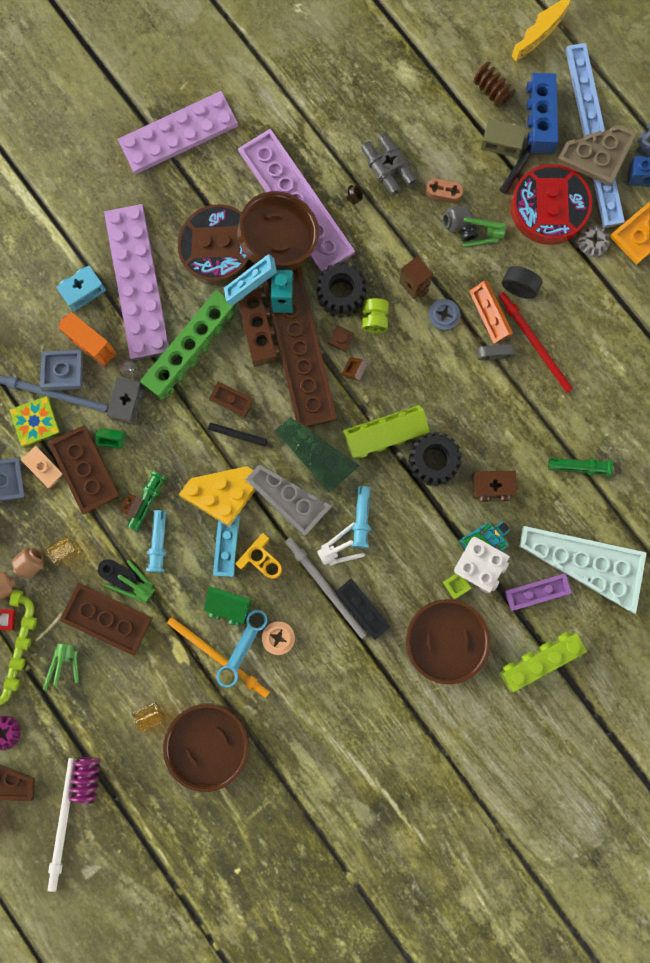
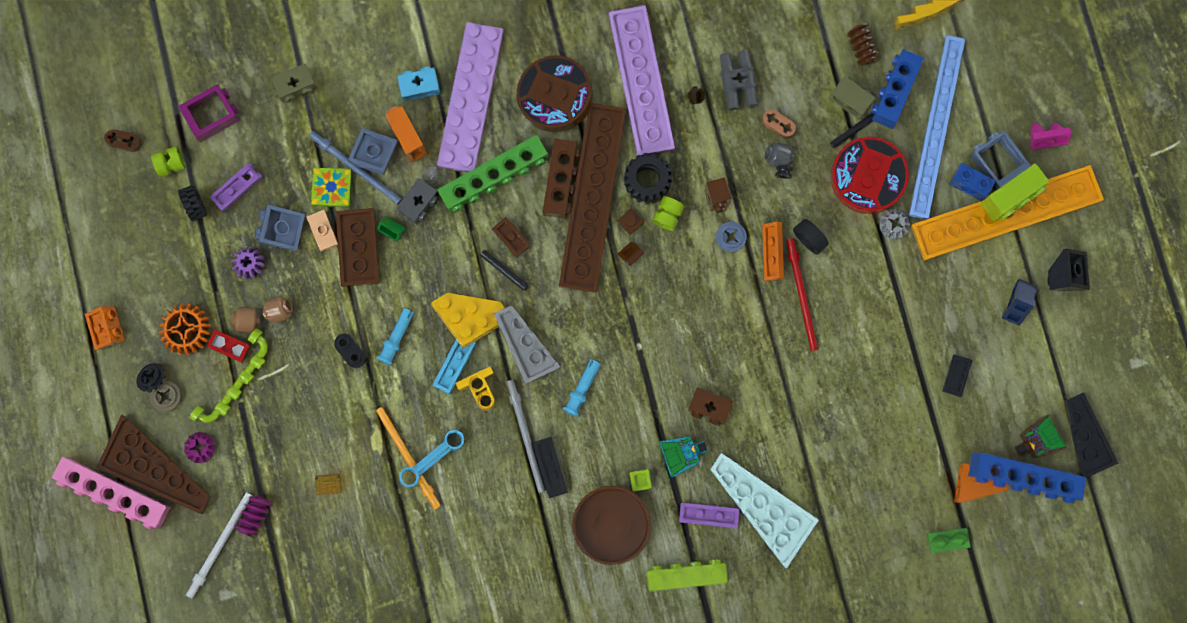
camera: 20 degrees right, 0 degrees up
bright green plant [43,644,79,691] -> none
clear yellow piece [46,536,79,565] -> none
reddish brown plate [59,583,153,656] -> none
bright green plant [104,560,155,603] -> none
reddish brown plate [121,494,143,518] -> none
green pin [127,470,168,532] -> none
reddish brown brick [163,703,250,792] -> none
green slope [204,586,253,626] -> none
medium azure plate [224,254,277,306] -> none
reddish brown brick [237,191,319,271] -> none
light nougat gear [262,621,295,655] -> none
teal torso [271,270,294,313] -> none
clear green wedge [274,417,360,493] -> none
white plant [317,523,365,566] -> none
lime brick [343,405,430,458] -> none
black tyre [409,432,462,486] -> none
white bracket [454,537,510,594] -> none
bright green plant [462,217,506,247] -> none
dark grey beam [477,344,516,361] -> none
green pin [548,457,613,478] -> none
dark tan plate [557,125,637,186] -> none

